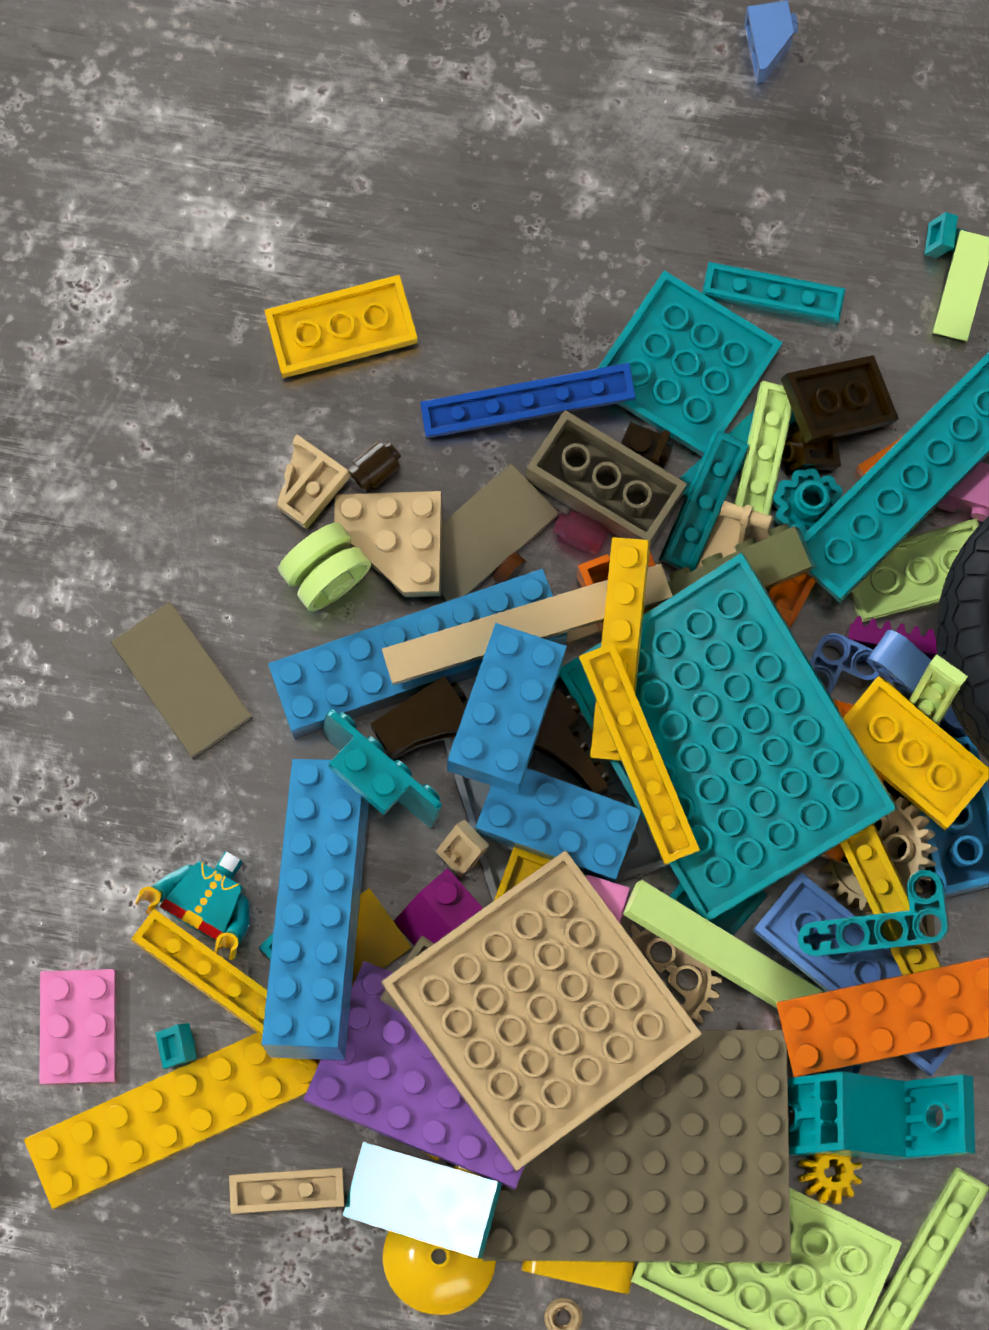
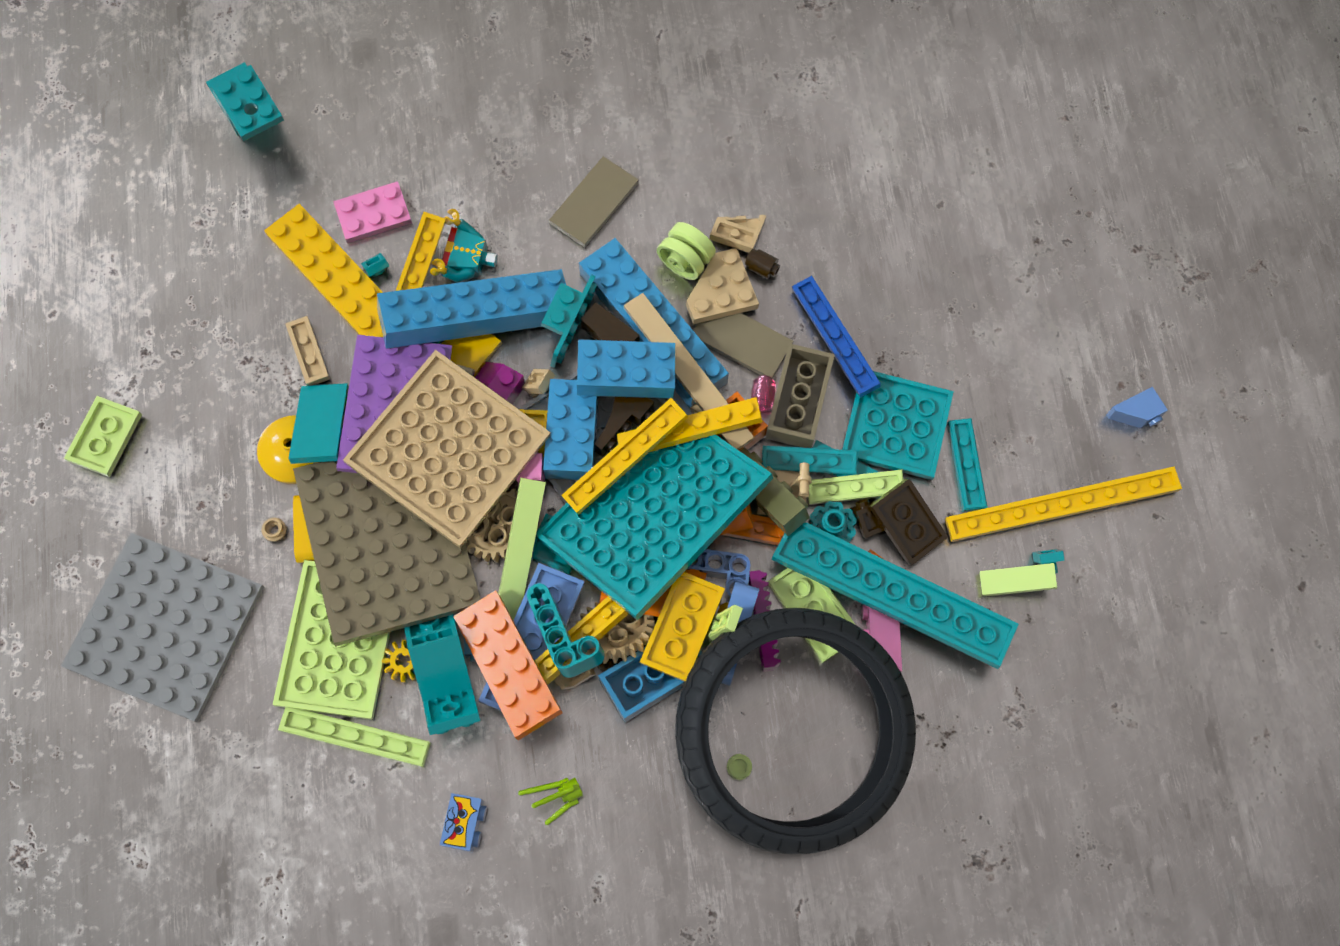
camera: 70 degrees right, 5 degrees down
yellow plate [264,274,418,378] -> none
reddish brown tile [494,553,527,584] -> none
dark brown bracket [621,422,674,466] -> none
none -> yellow plate [945,466,1182,542]

